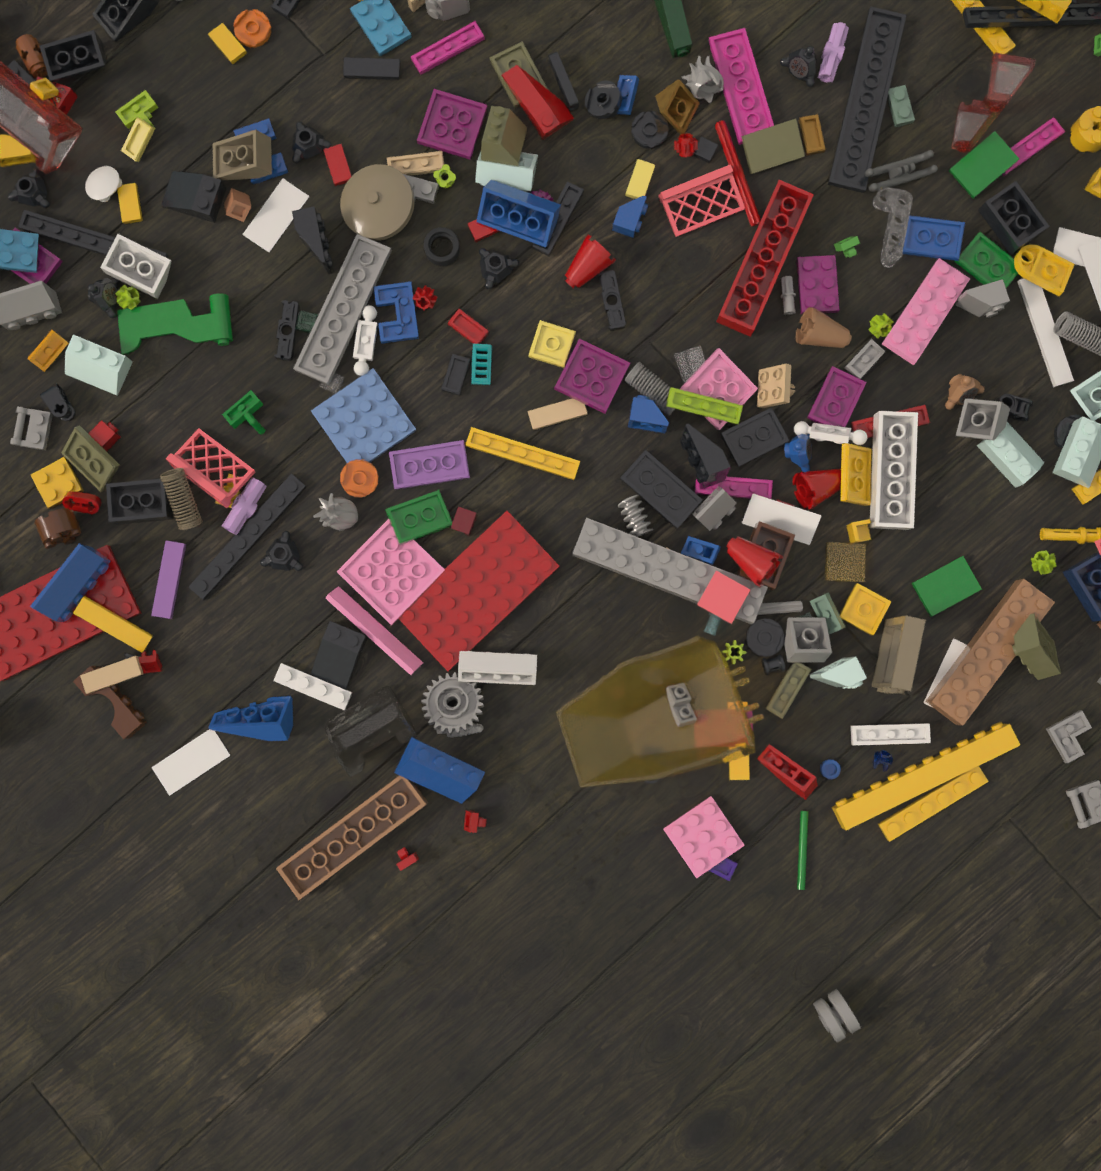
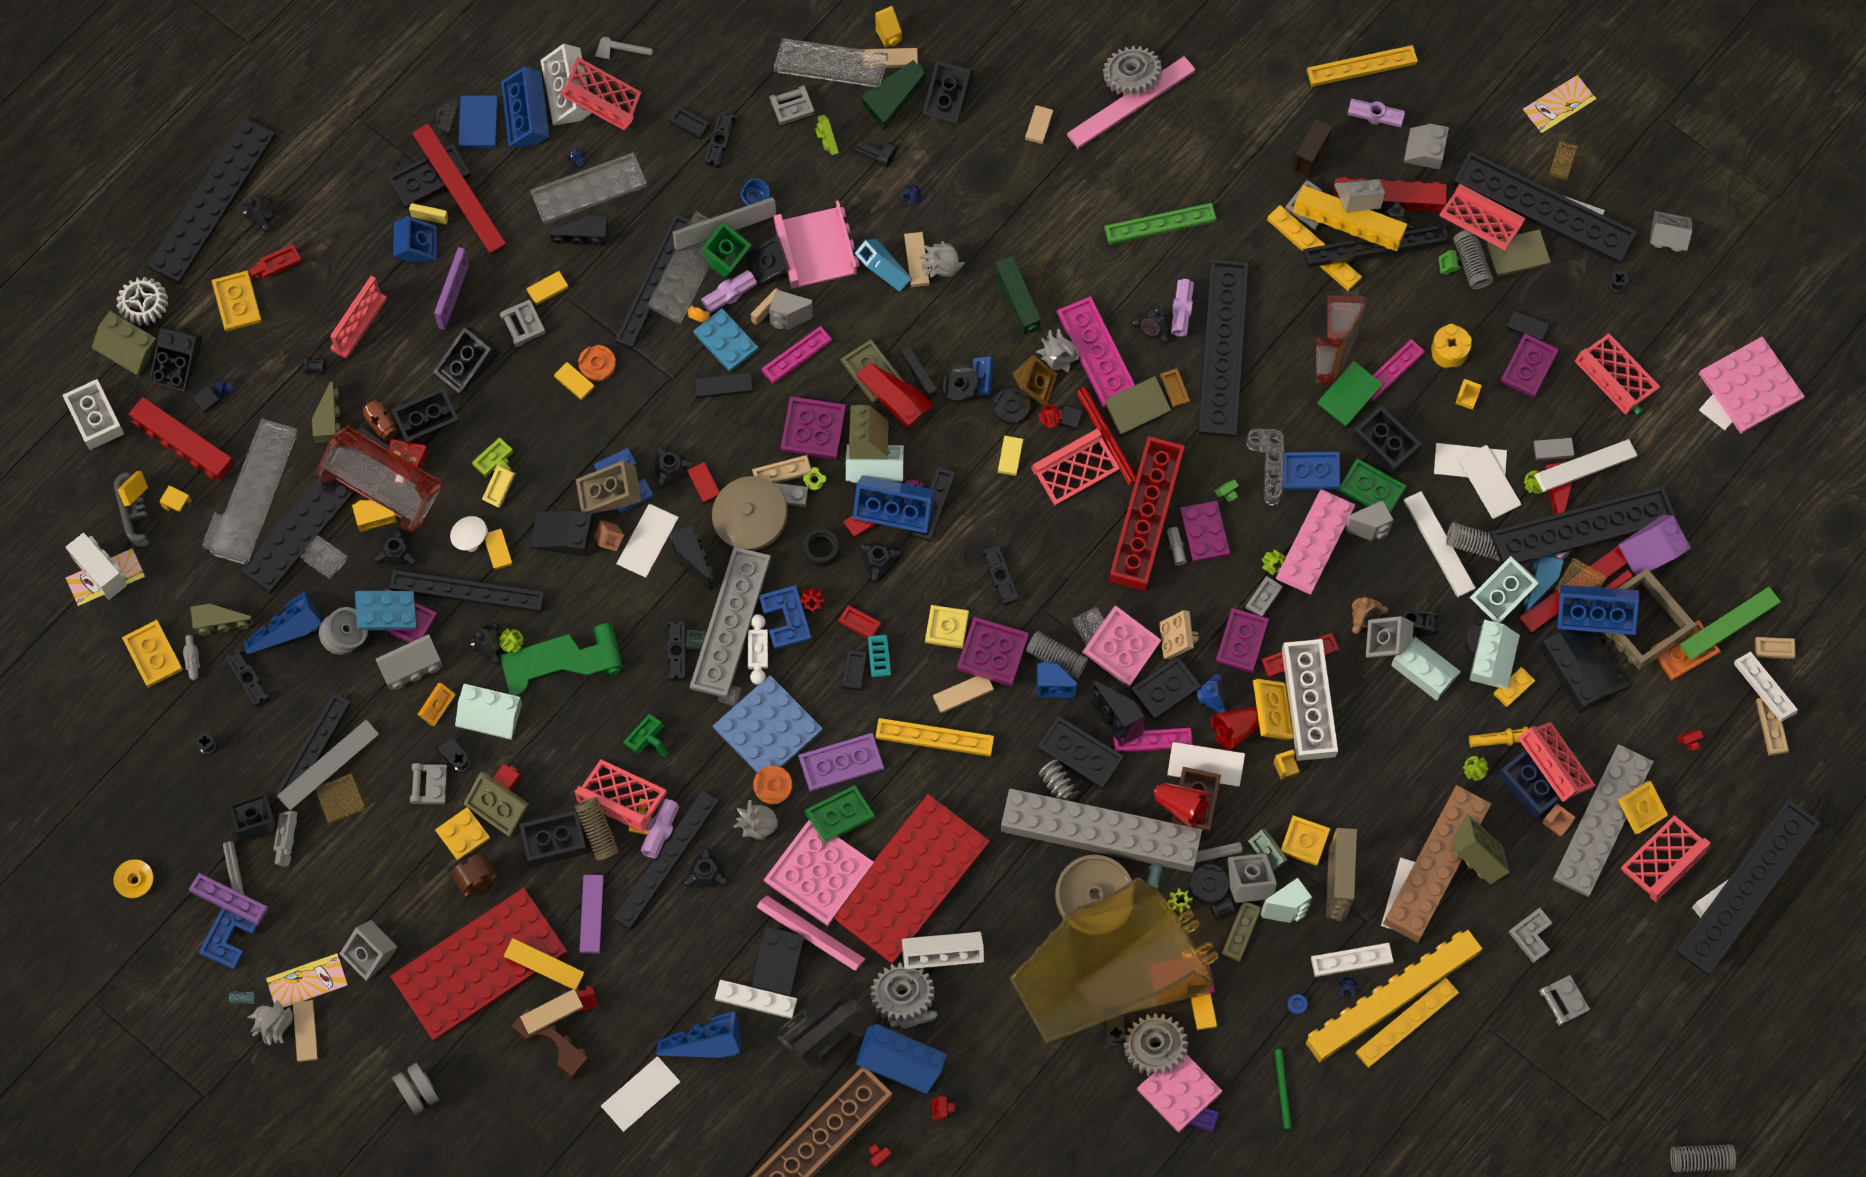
camera: 10 degrees left, 15 degrees down
yellow tile [30,78,59,101] -> none
blue slope [30,543,110,622] -> none
red beam [62,491,102,514] -> none
white slope [100,234,171,299] -> none
dark red panel [451,507,477,536] -> none
red cone [565,234,616,288] -> none
blue slope [612,196,648,238] -> none
lime tile [666,388,743,424] -> none
light grey slope [666,683,697,727] -> none
blue slope [681,536,721,565] -> none
light grey slope [692,486,736,531] -> none
coral tile [697,571,750,624] -> none
red slope [757,744,818,800] -> none
white plate [794,421,867,445] -> none
medium nougat cone [796,307,852,348] -> none
clear yellow tile [825,542,866,583] -> none
dark grey piece [865,150,938,192] -> none
sand green plate [887,85,915,127] -> none
green tile [912,556,982,617] -> none
yellow tile [1014,244,1075,296] -> none
none -> dark tan dish [1055,855,1135,934]
none -> light grey gear [1124,1013,1188,1077]

